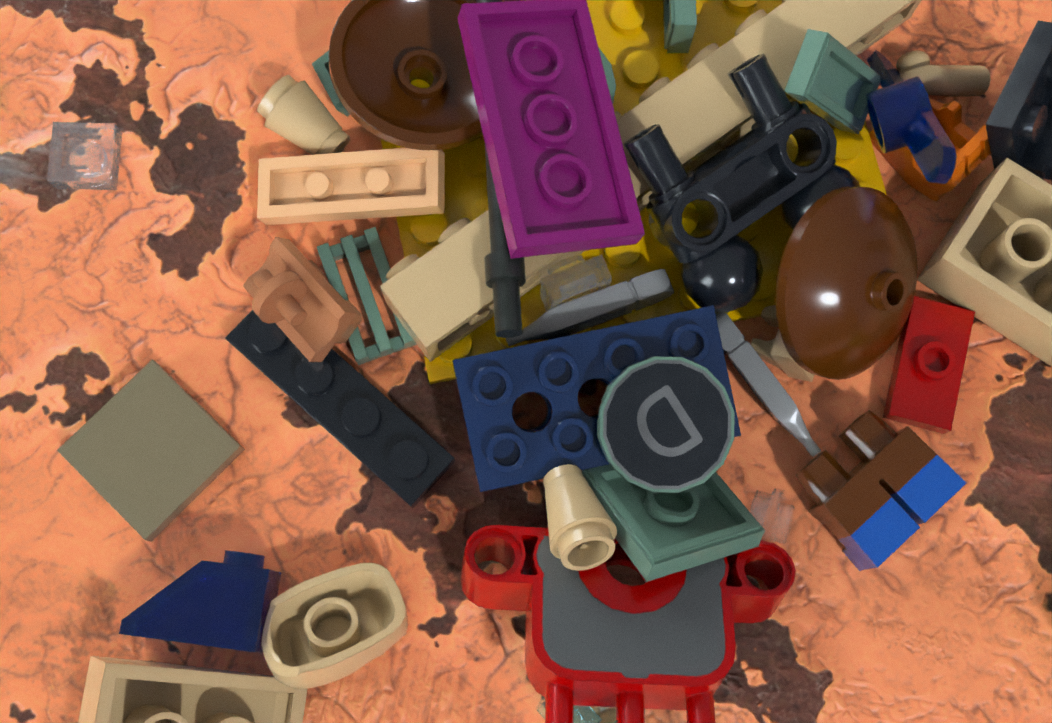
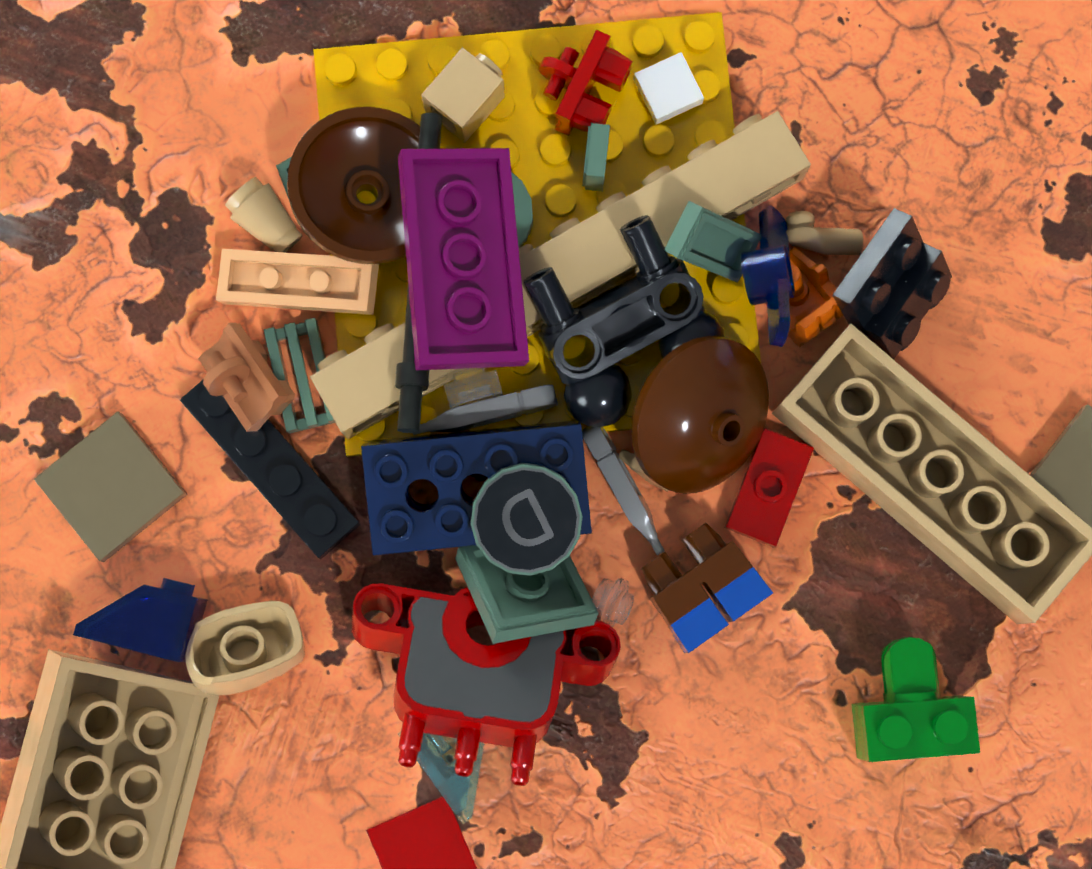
camera: 10 degrees right, 5 degrees up
clear plate [47,122,122,190] -> none
tan cone [543,464,617,571] -> none

